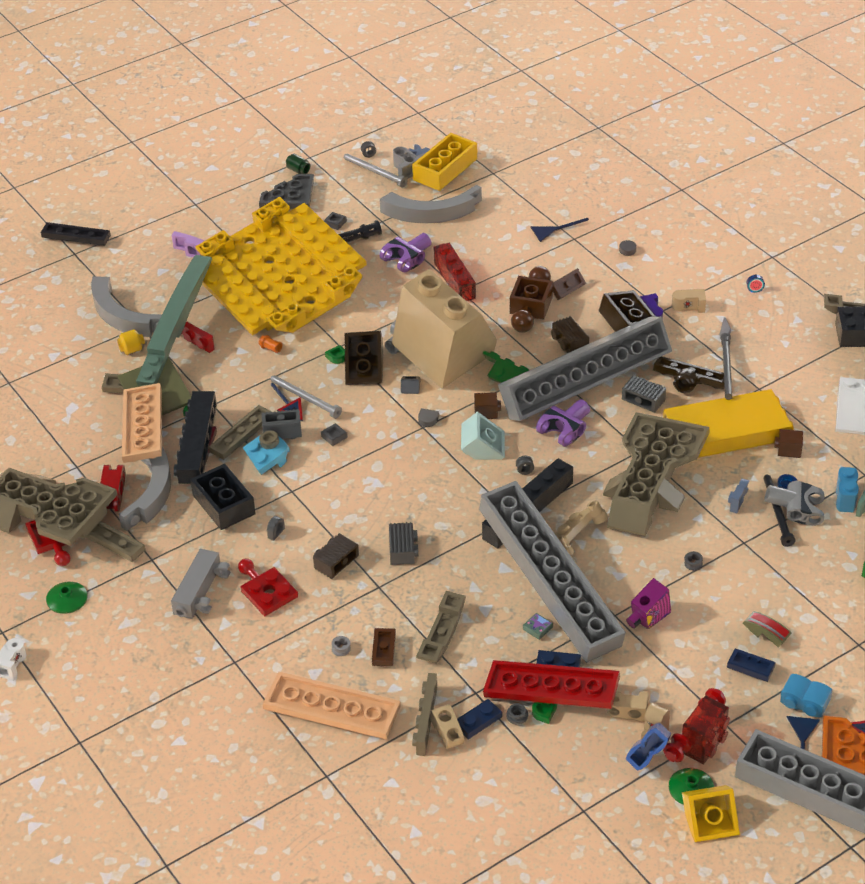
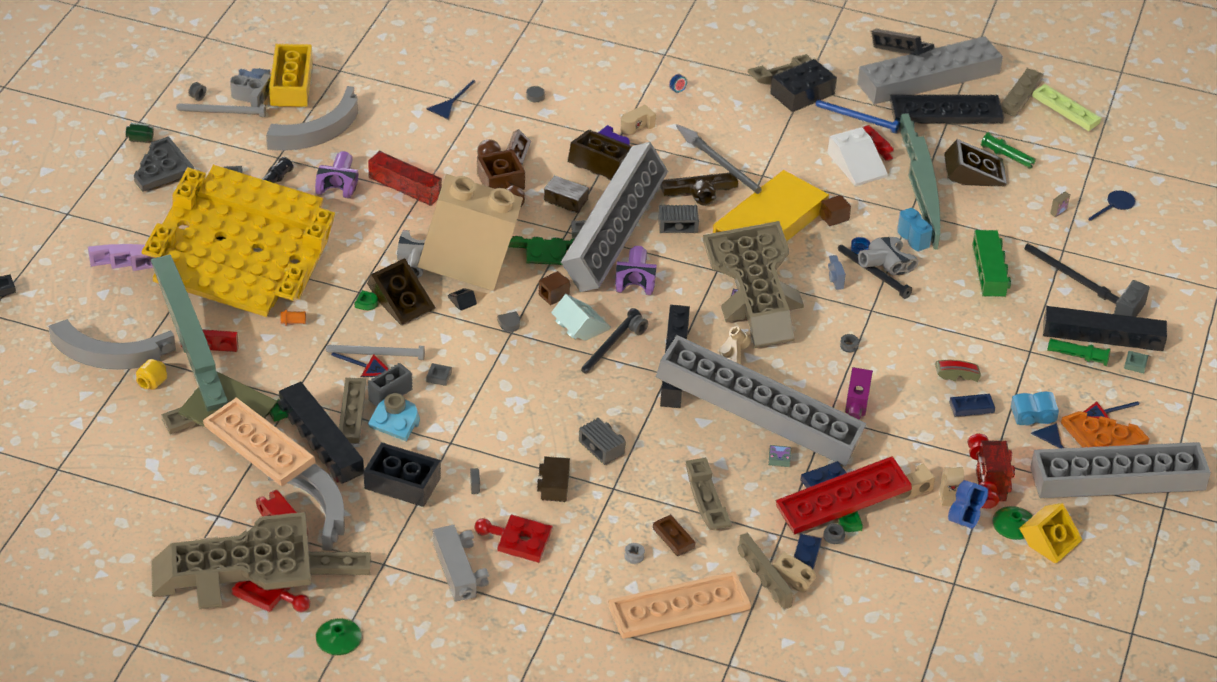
camera: 40 degrees left, 0 degrees up
none -> black bar [581,308,642,373]

